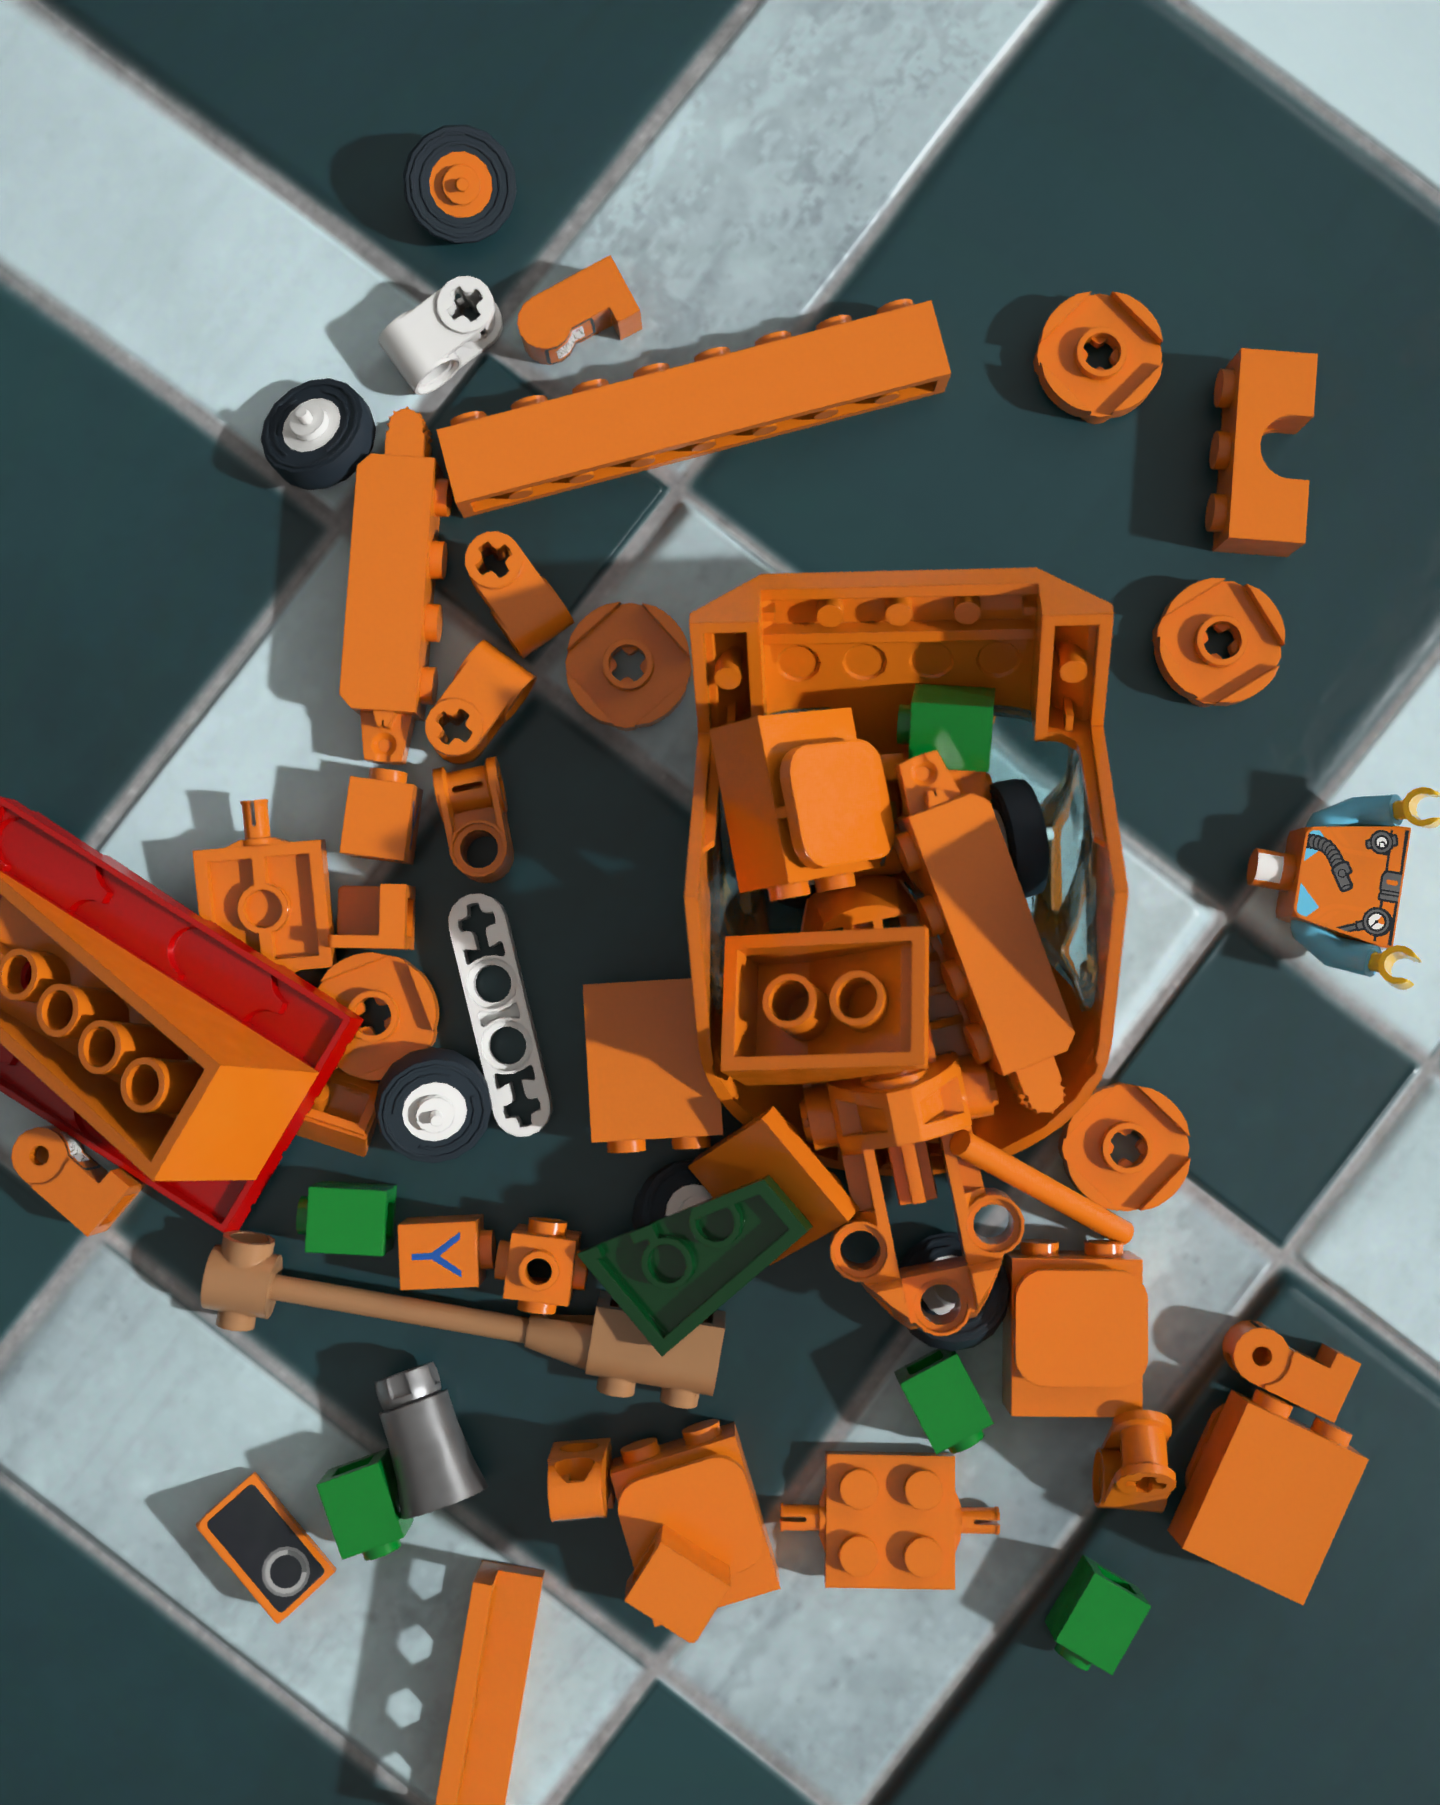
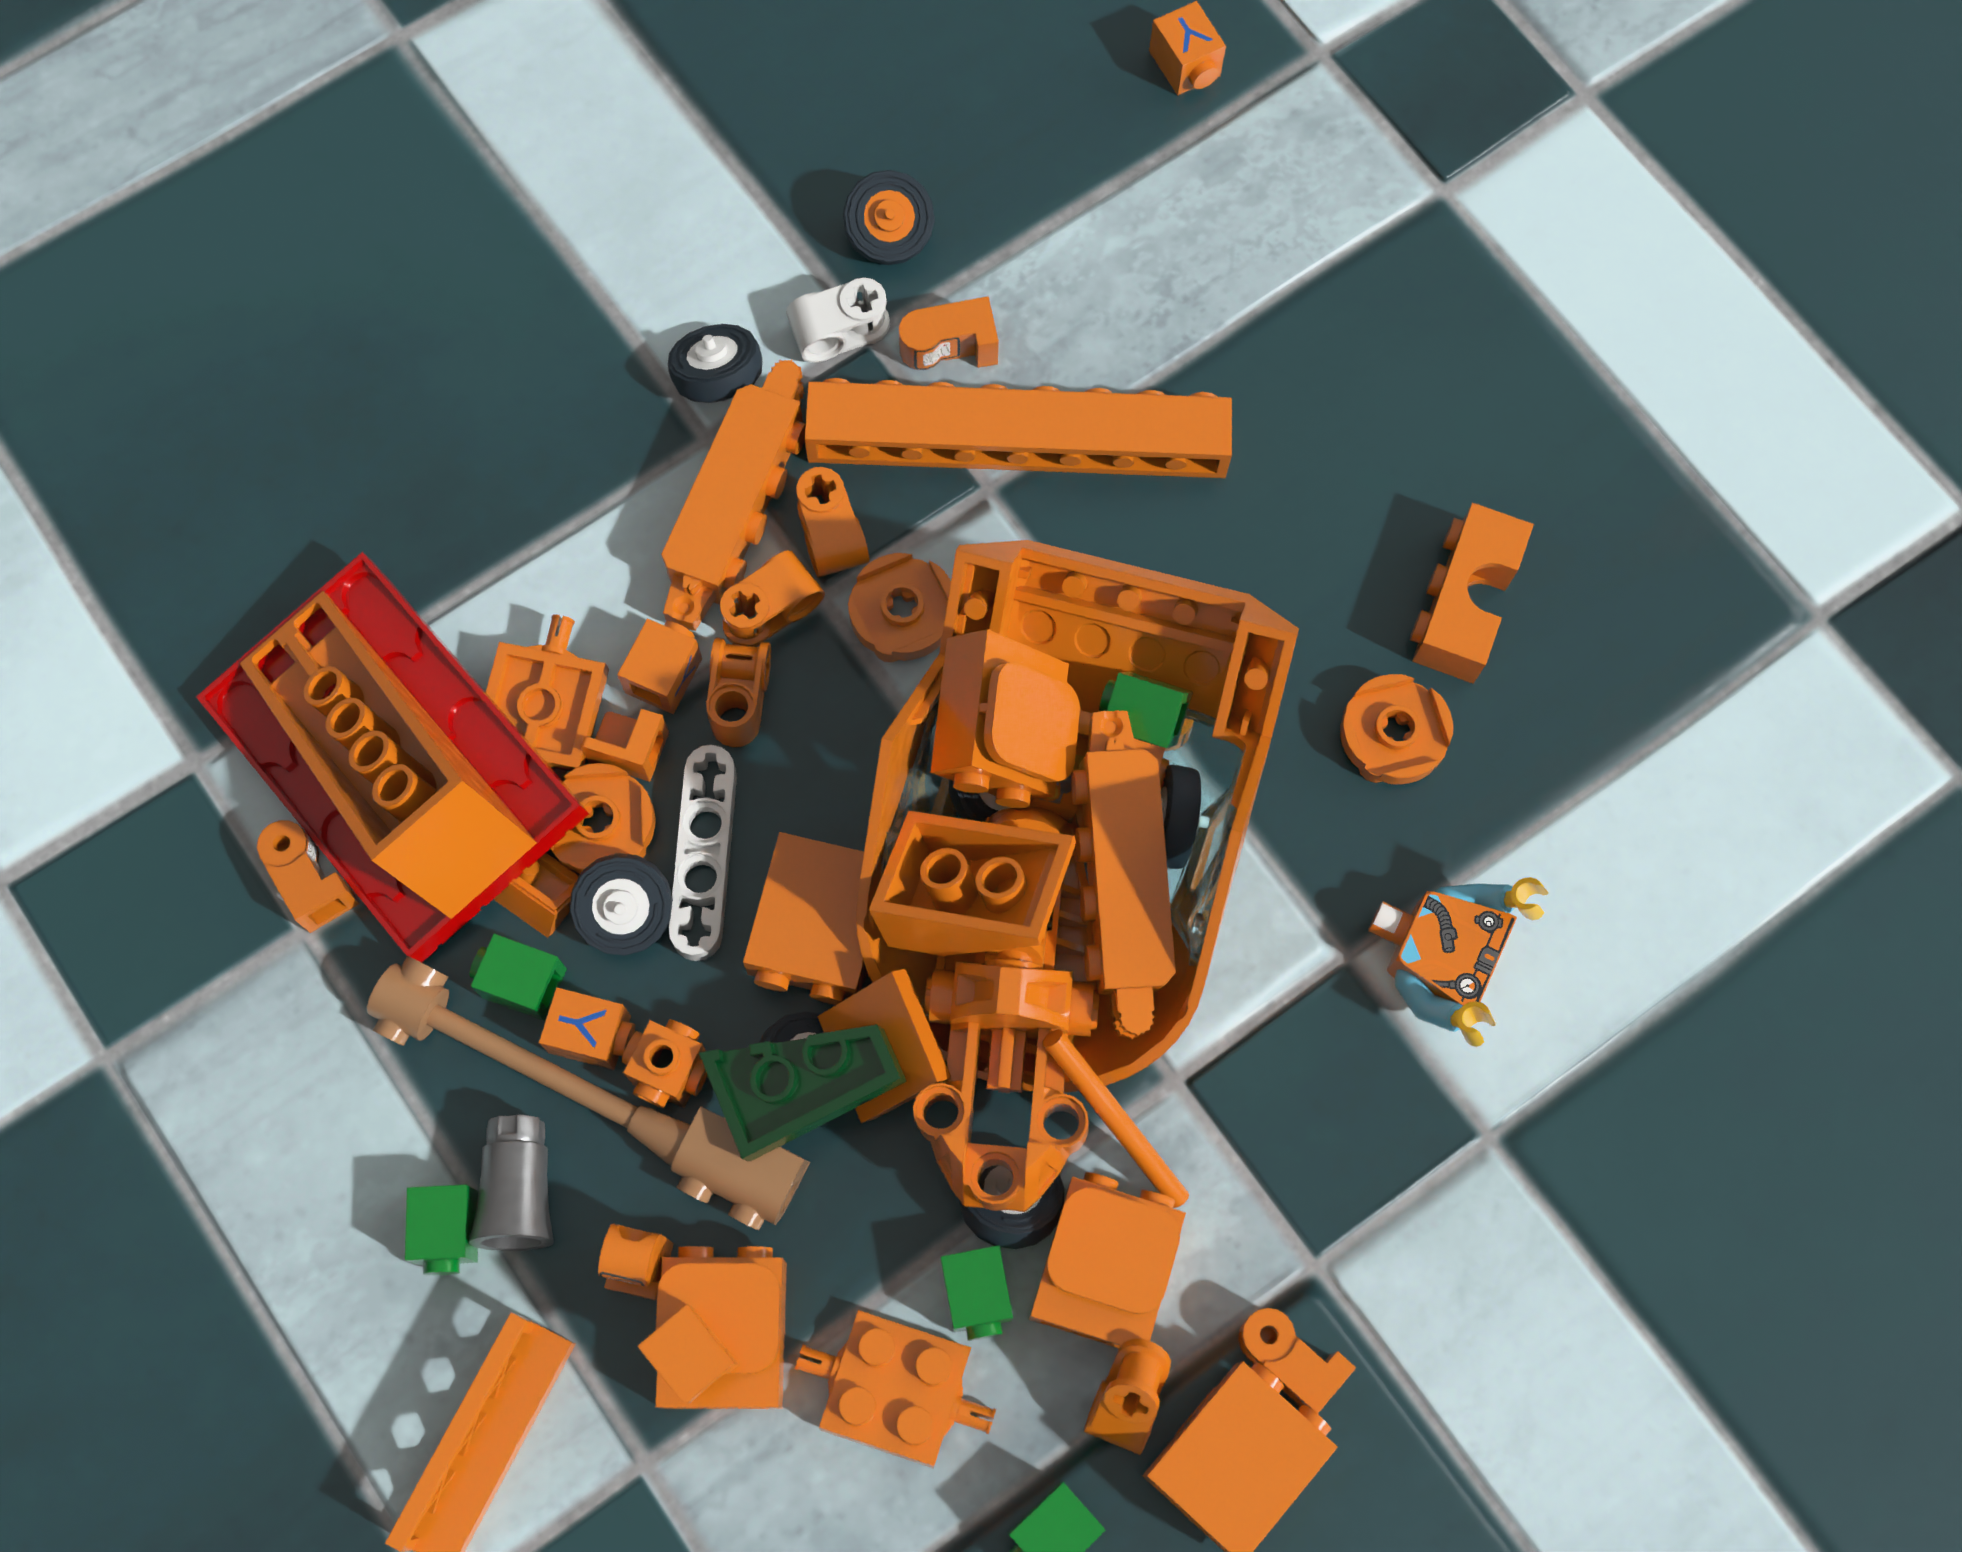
camera: 15 degrees right, 15 degrees down
slope [196,1471,337,1624] -> none
orange plate [1033,291,1163,424] -> none
orange plate [1058,1082,1191,1212] -> none

